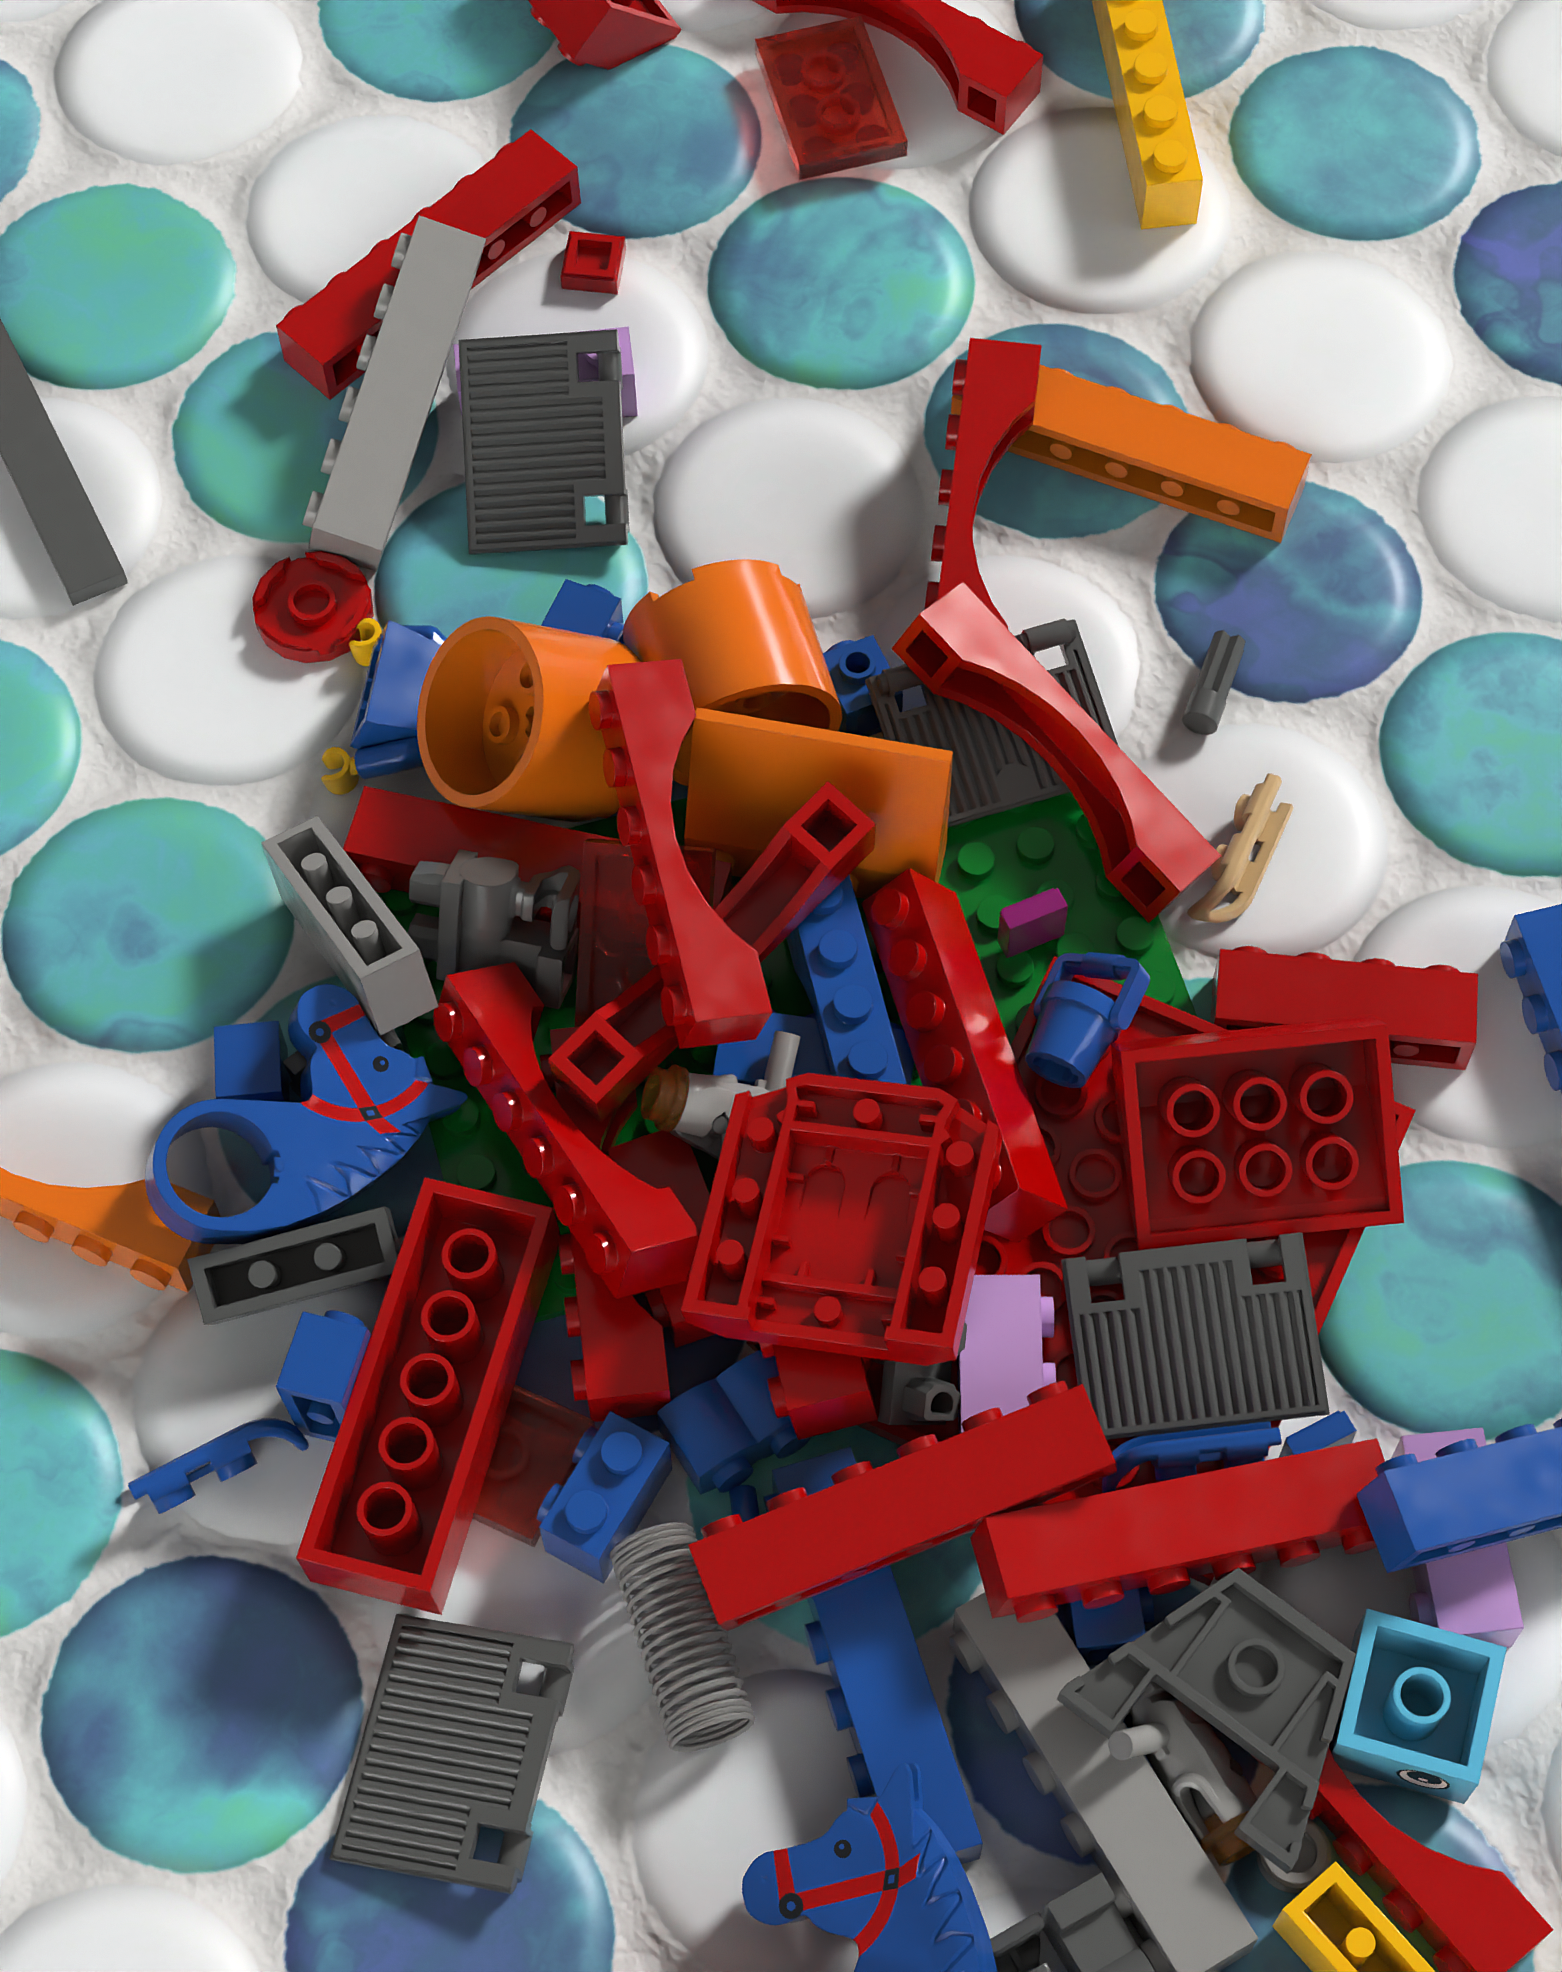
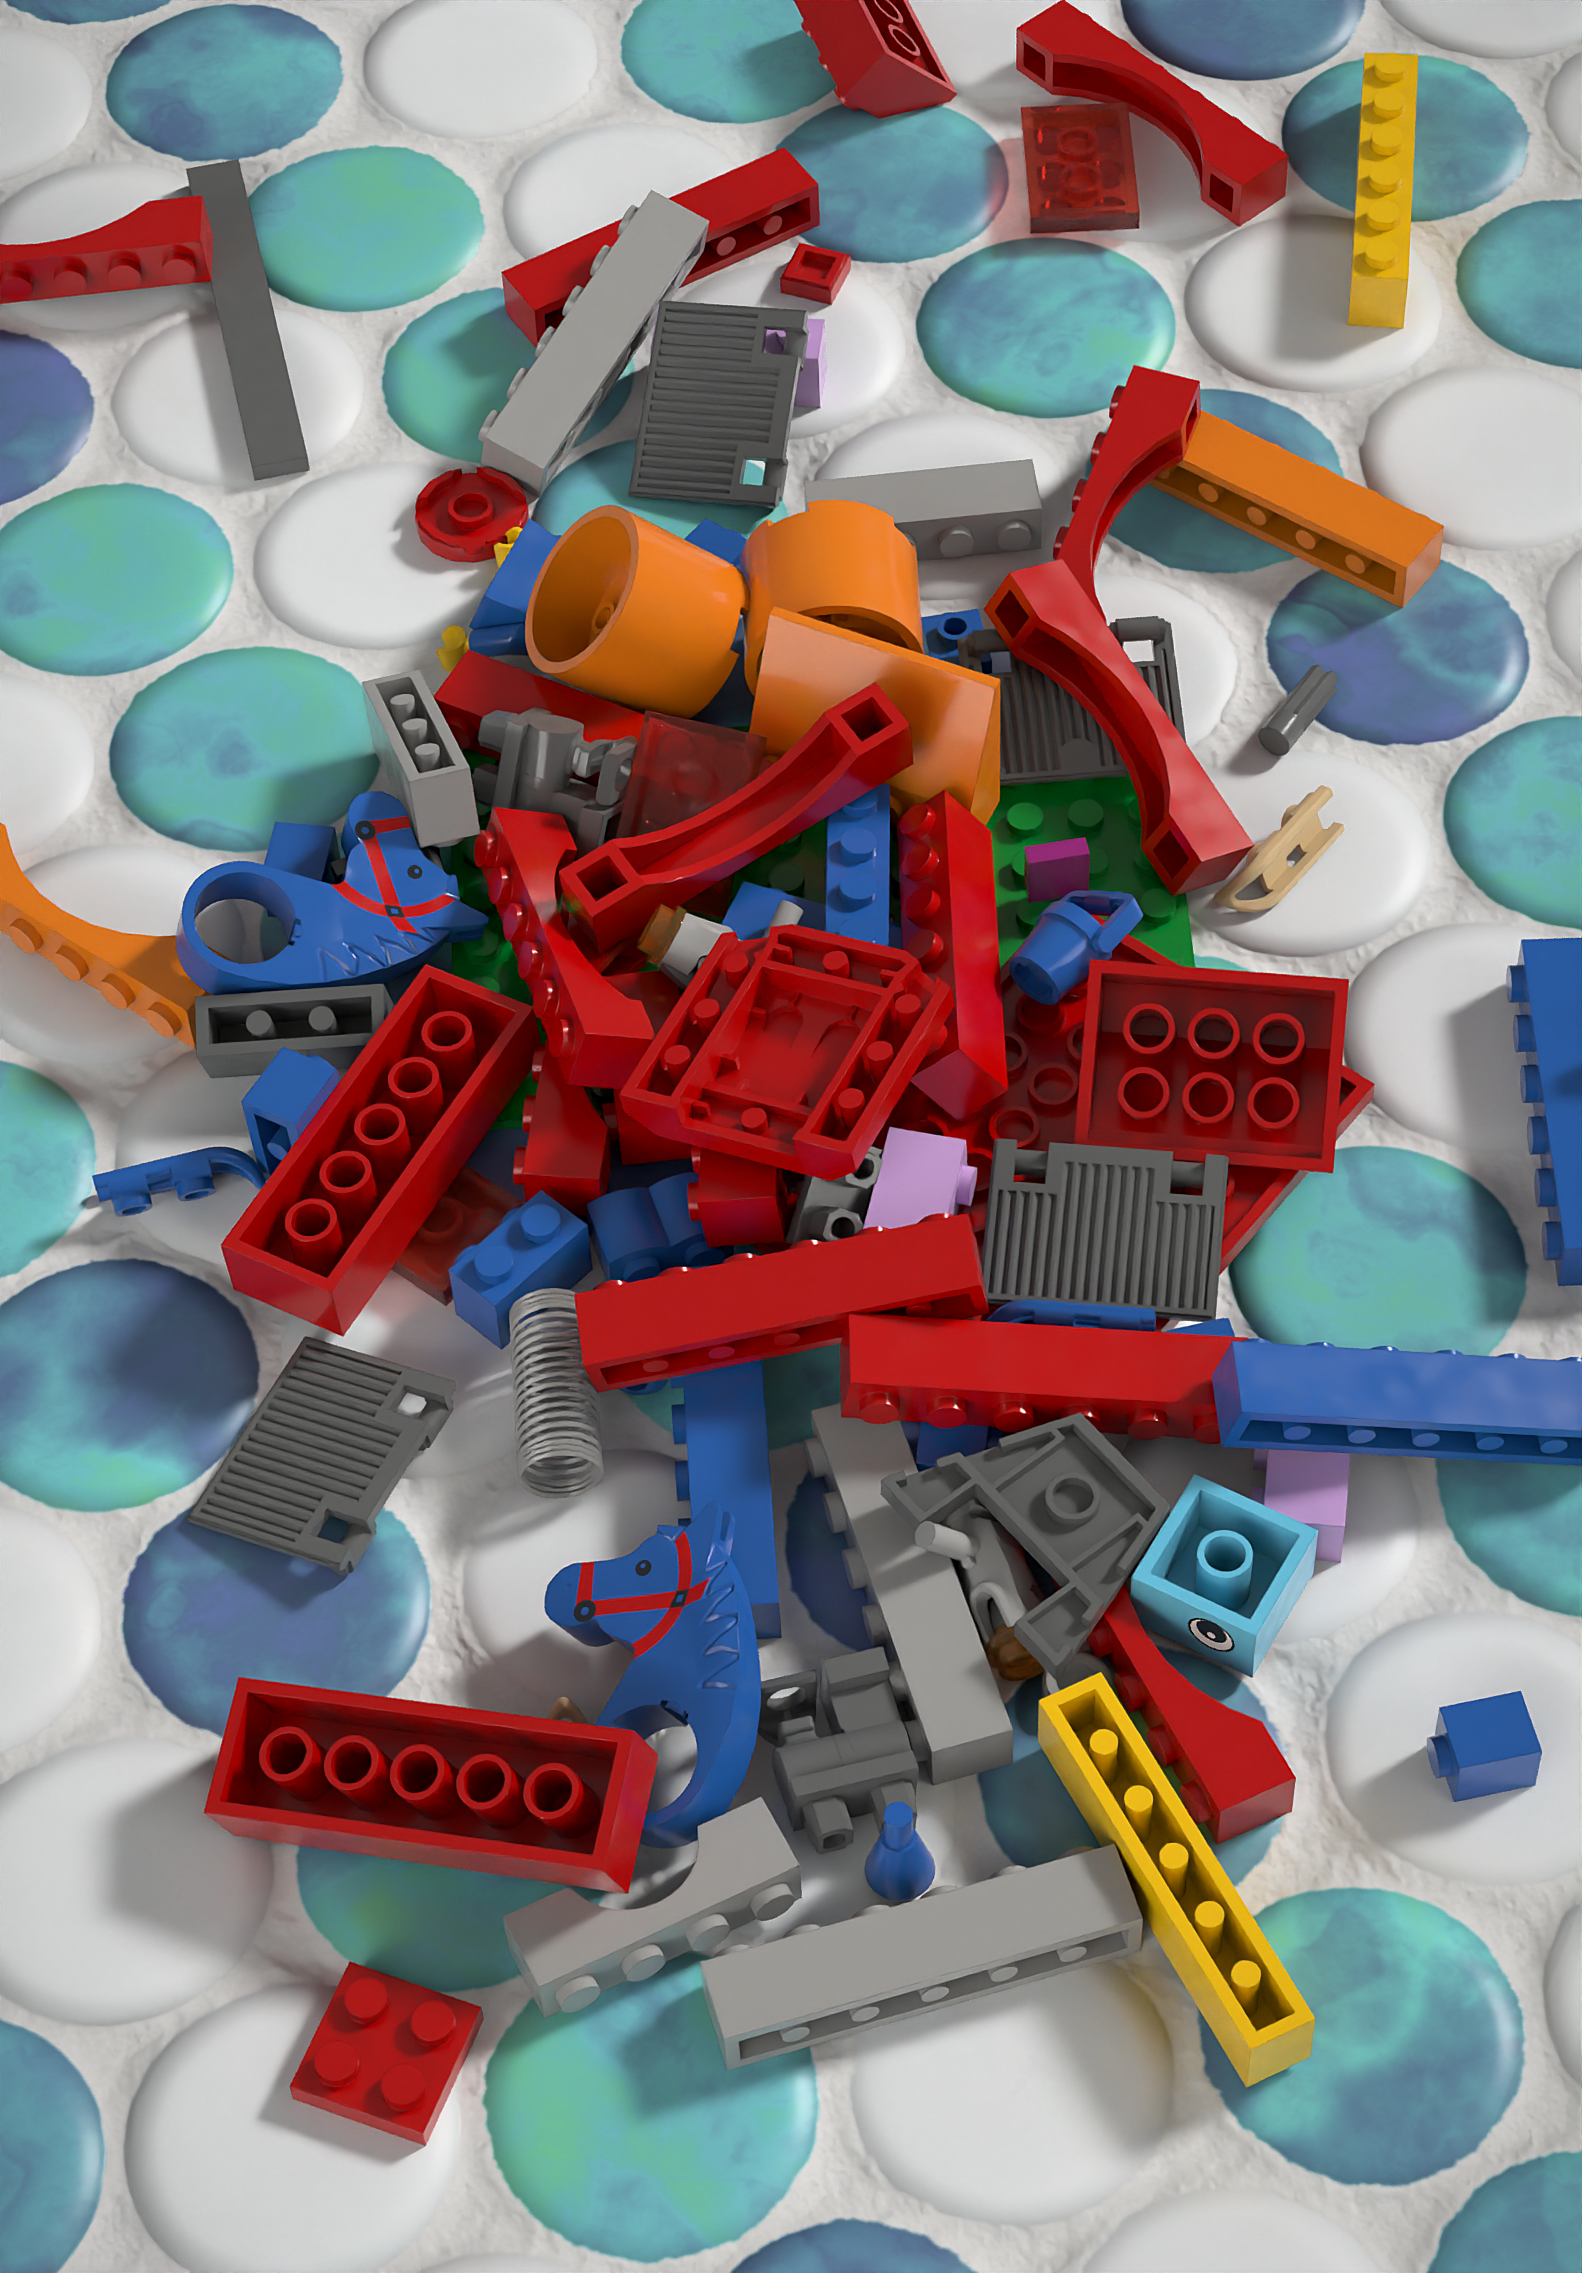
camera: 15 degrees right, 10 degrees down
red arch [589,659,773,1049] -> none
red brick [1210,946,1478,1070] -> none
none -> light grey brick [804,459,1042,561]

